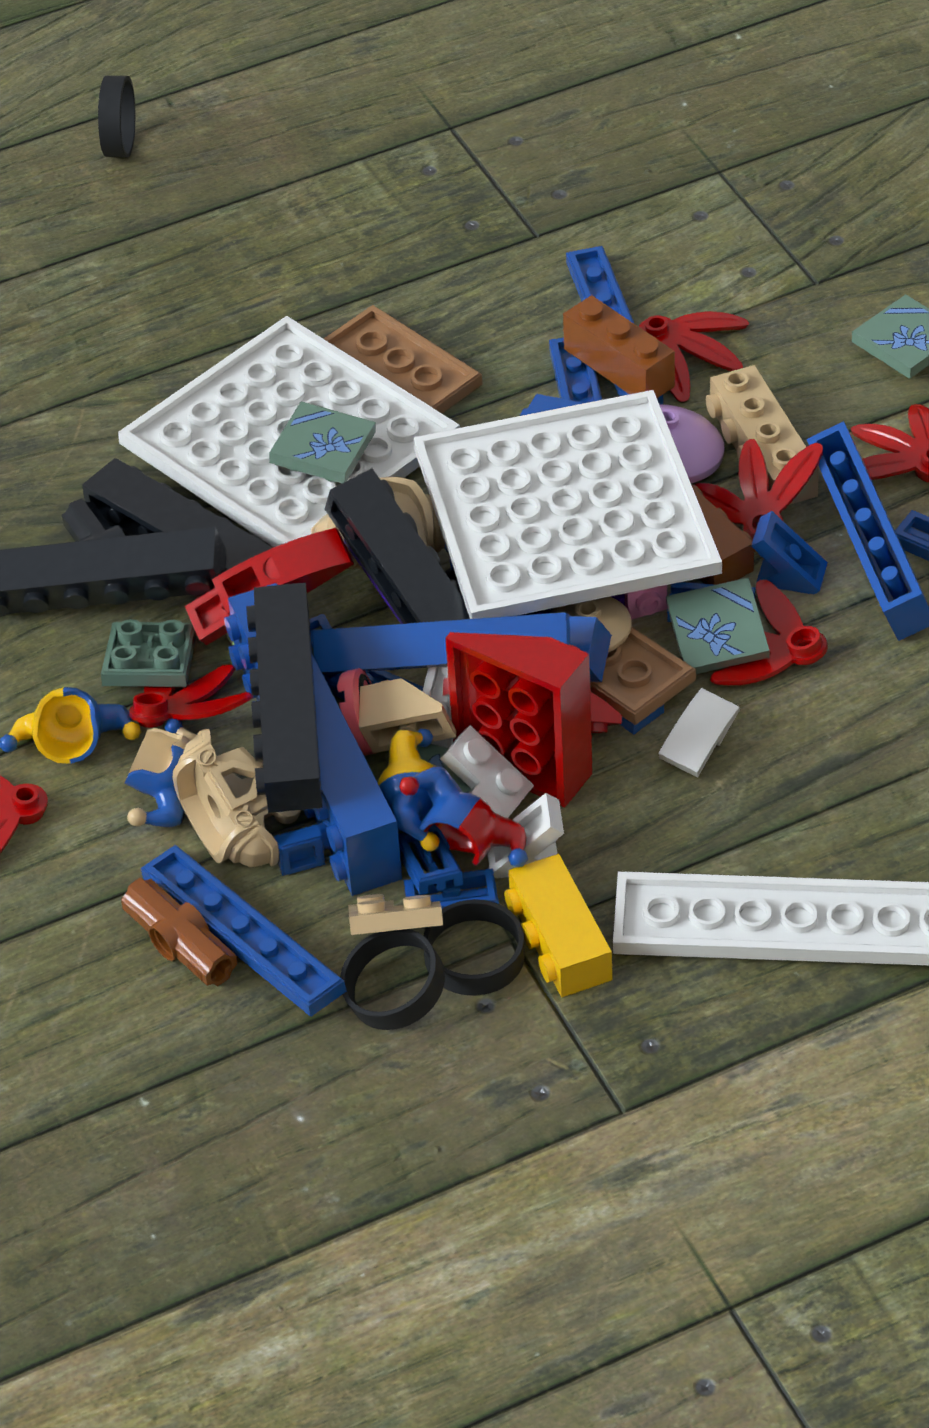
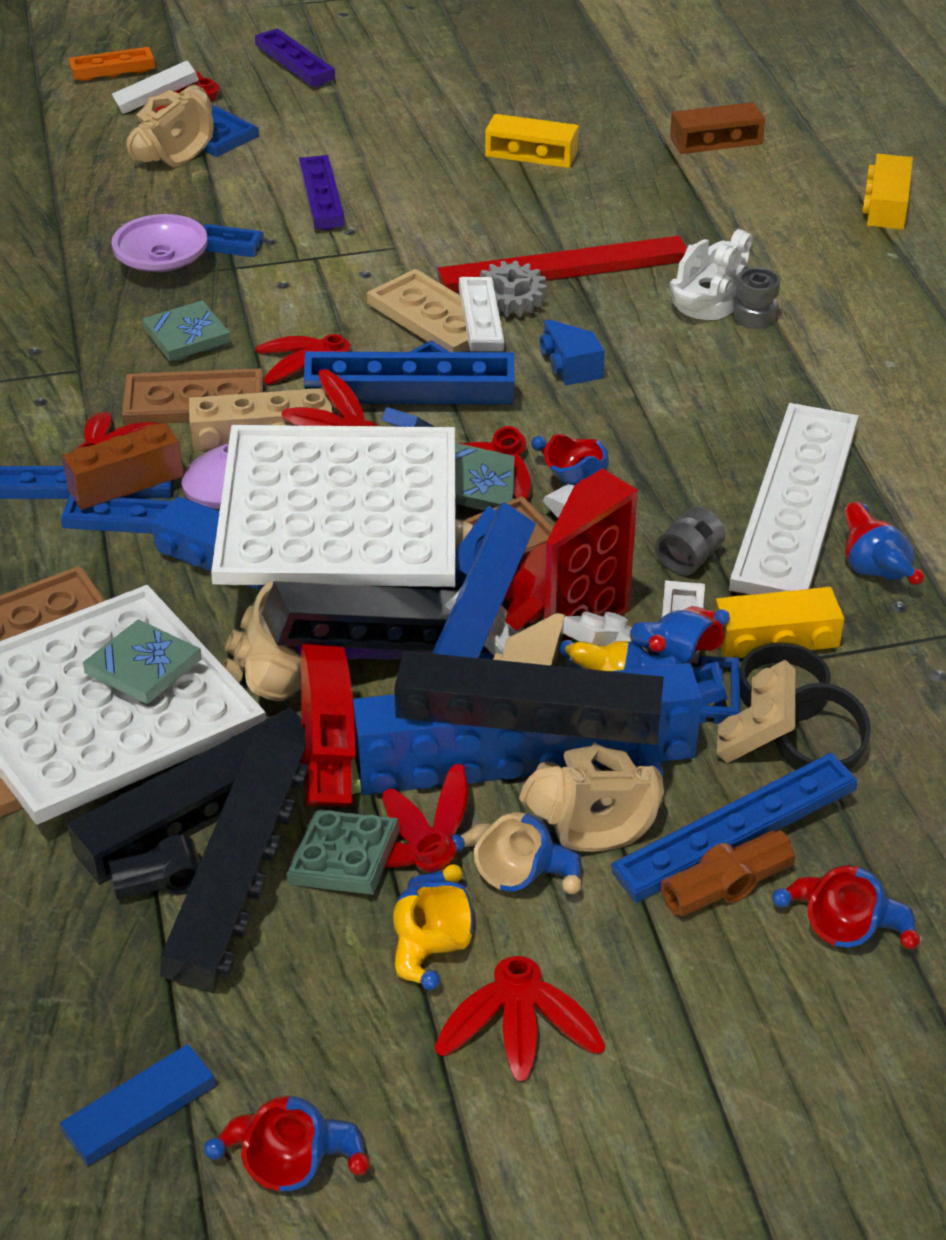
camera: 80 degrees left, 5 degrees down
none -> medium nougat tile [122,368,263,425]
none -> piece [531,434,609,486]
none -> flat silver wheel [655,506,725,576]
none -> red piece [772,865,920,949]
none -> blue piece [844,501,924,585]

